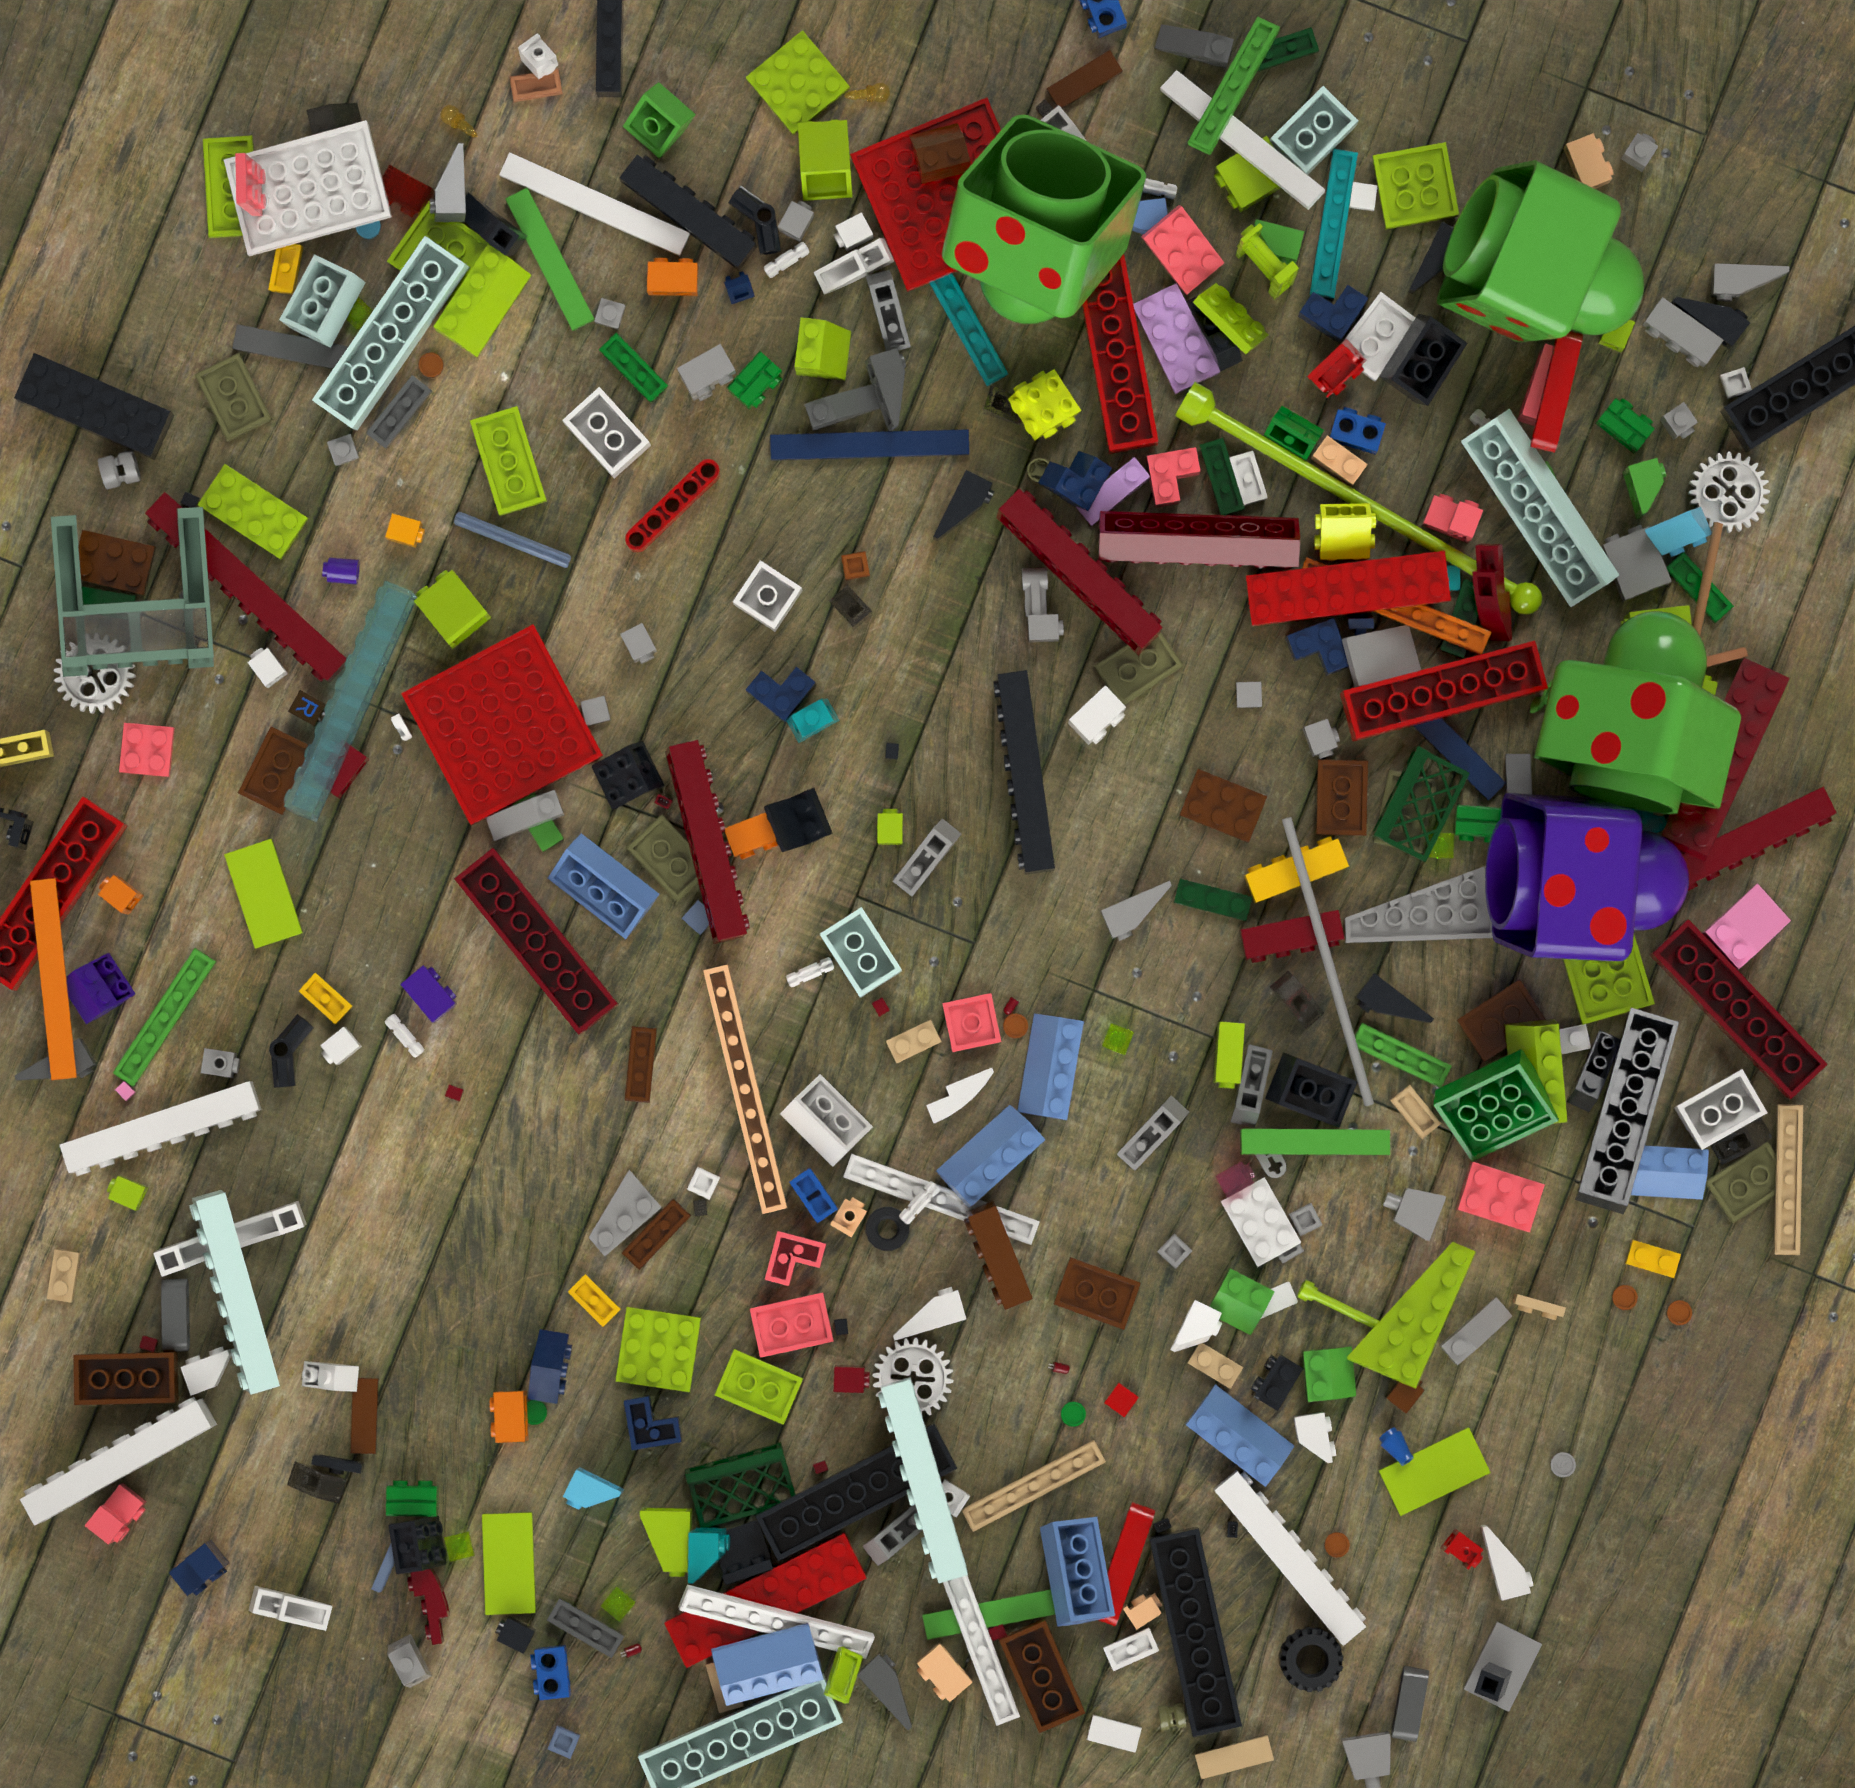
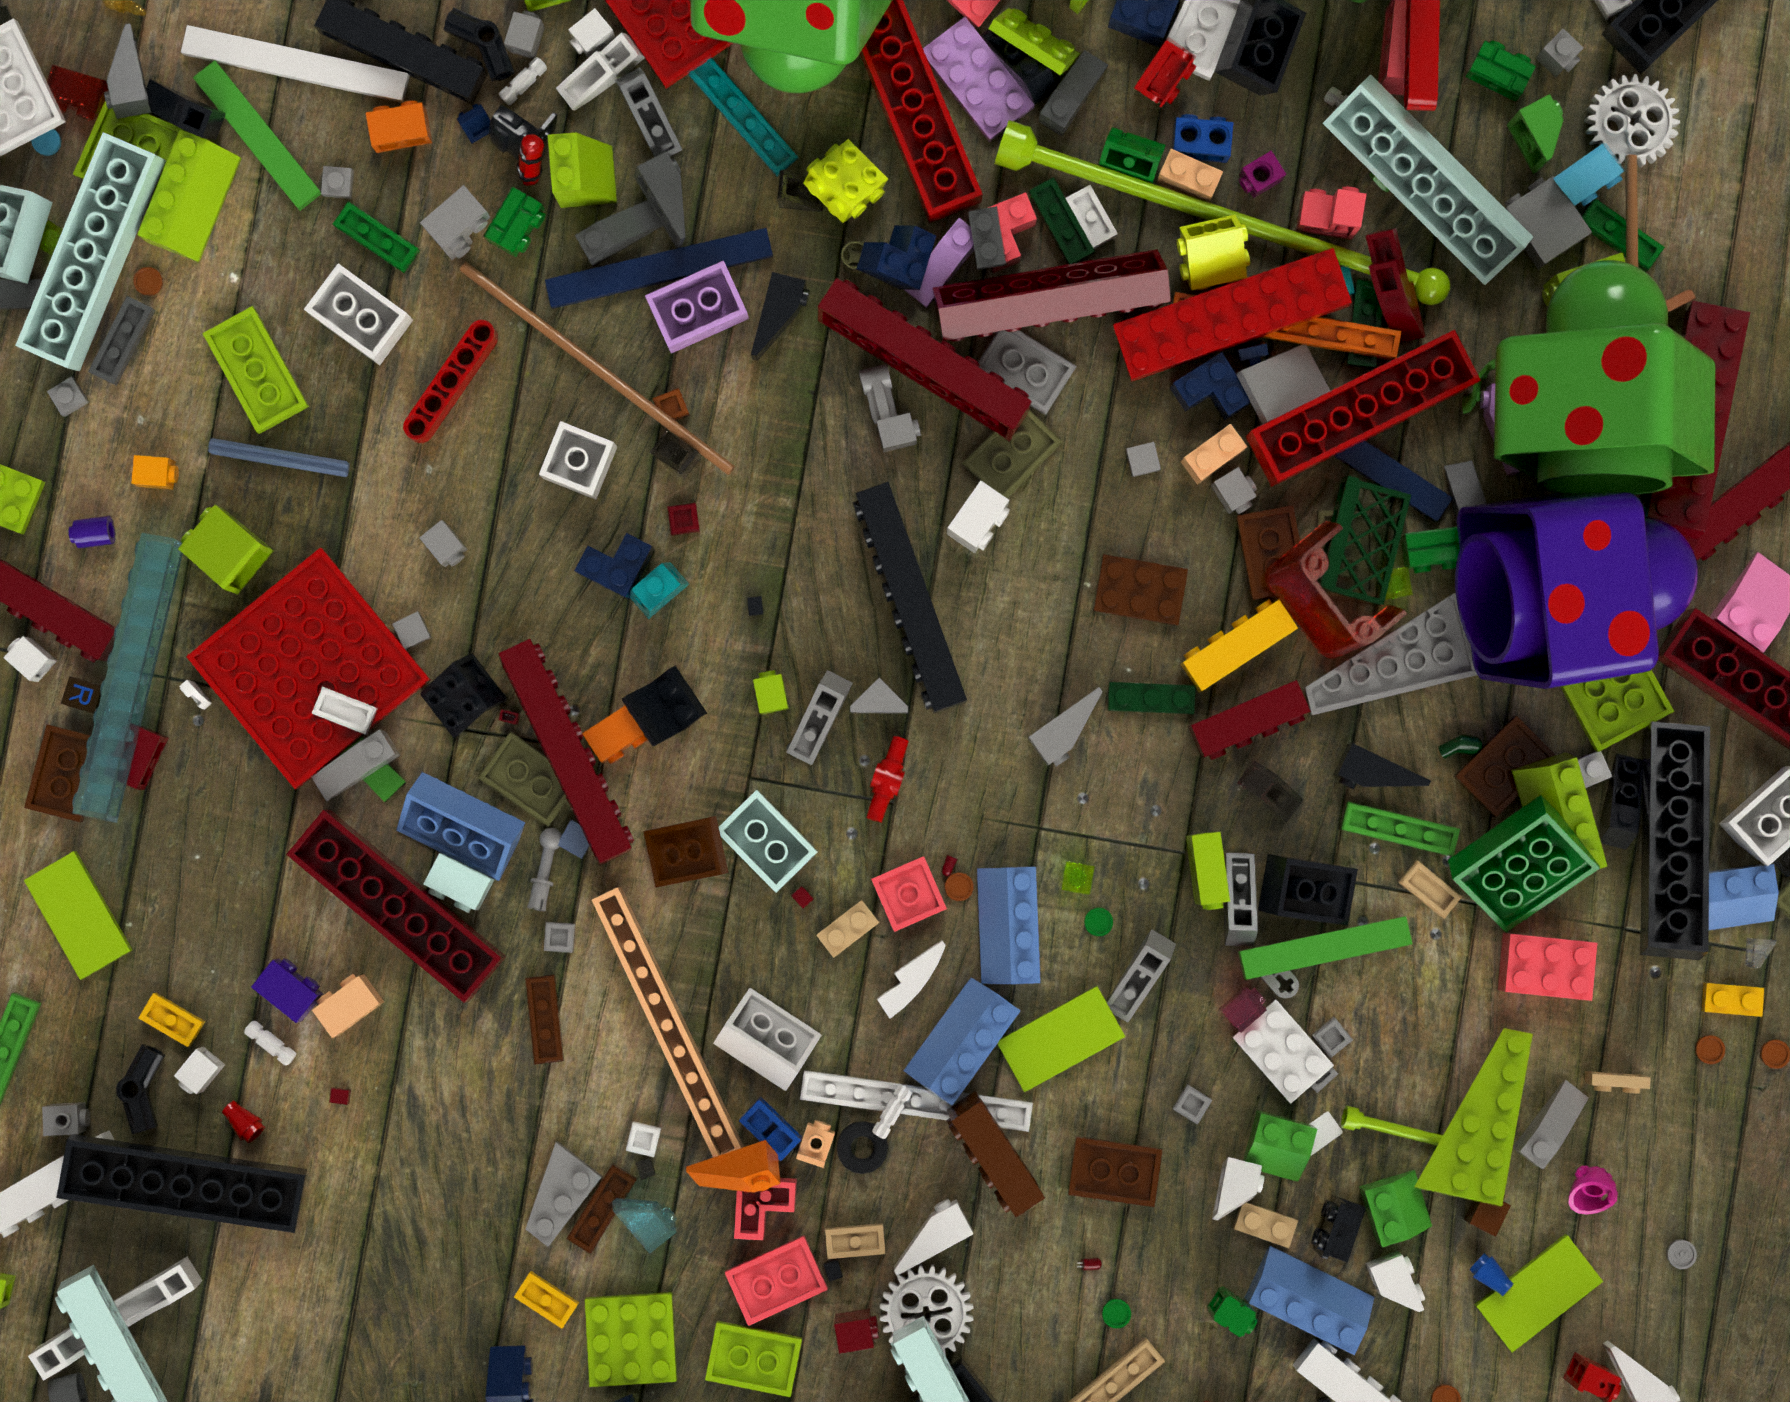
camera: 15 degrees left, 0 degrees up
white axle [786,957,834,987] -> none
red tile [1104,1382,1139,1418] -> none
light grey piece [1282,817,1374,1106] -> none
light grey torso [1383,1188,1446,1241] -> none
none -> black brick [56,1134,307,1233]
none -> red cone [222,1101,265,1143]
none -> white tile [312,687,378,735]
none -> light nougat brick [312,974,384,1038]
none -> light aqua brick [424,853,494,913]
none -> medium nougat piece [460,262,735,475]
none -> black piece [489,104,557,186]
none -> light grey pin [527,828,562,911]
none -> light grey tile [544,922,576,953]
none -> clear light blue slope [612,1198,677,1254]
none -> reddish brown plate [643,816,729,888]
none -> lavender brick [645,260,749,354]
none -> dark red tile [667,503,700,536]
none -> orange slope [686,1140,781,1193]
none -> tan plate [825,1223,885,1259]
none -> light grey slope [850,678,908,713]
none -> red pin [866,736,909,823]
none -> dark grey plate [968,206,1007,270]
none -> light grey tile [978,330,1077,416]
none -> lime tile [997,986,1126,1092]
none -> dark grey slope [1038,50,1108,137]
none -> green piece [1084,907,1113,936]
none -> light nougat brick [1181,424,1247,485]
none -> green brick [1207,1286,1258,1337]
none -> magenta brick [1239,150,1286,199]
none -> clear red windscreen [1265,520,1407,659]
none -> dark green arm [1438,734,1482,759]
none -> dark pink helmet [1568,1166,1618,1215]
none -> clear slope [1745,938,1777,968]

